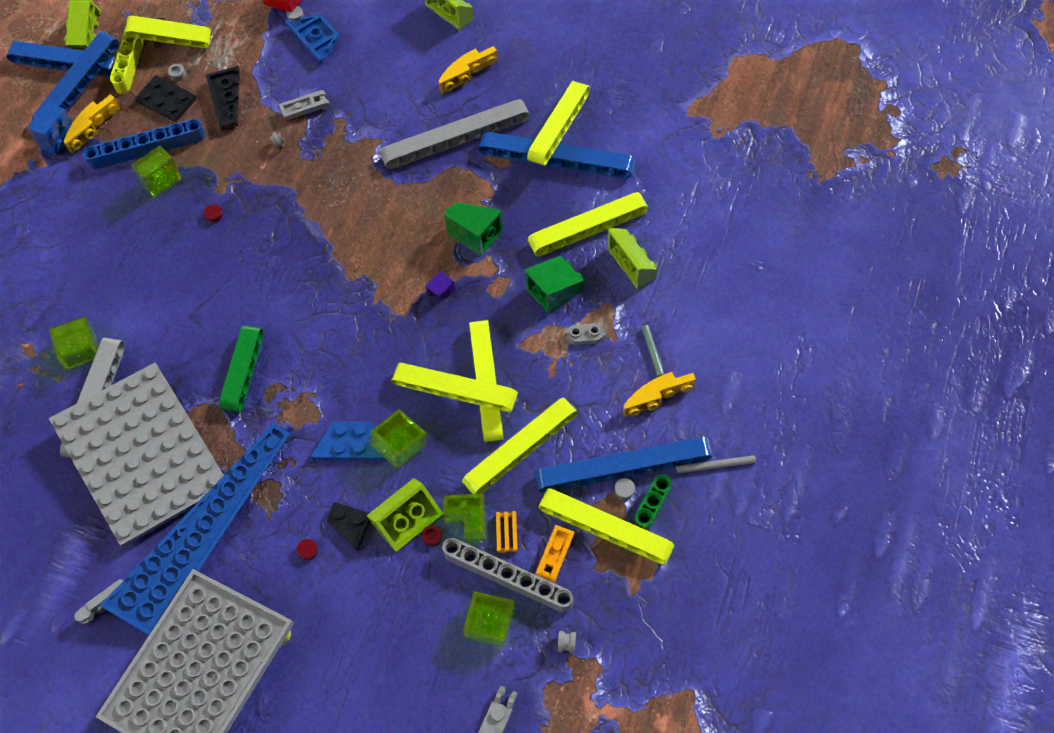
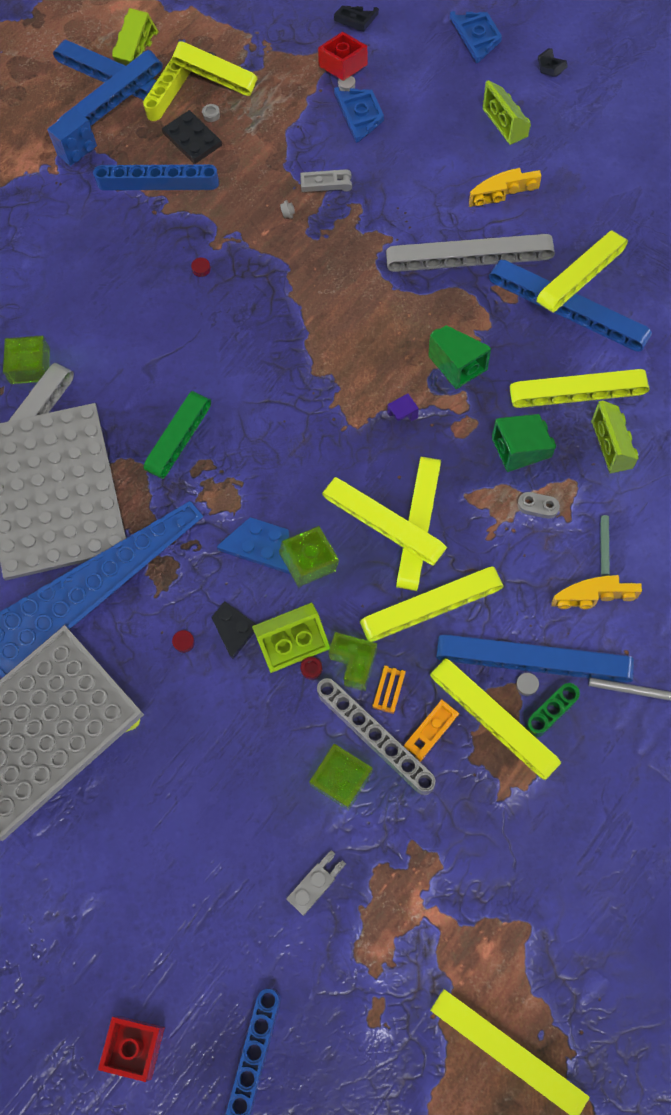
camera: 20 degrees right, 5 degrees up
yellow slope [64,94,120,154] -> none
clear neon green brick [131,145,182,198] -> none
black wing [206,66,240,131] -> none
light grey wheel [558,631,576,653] -> none

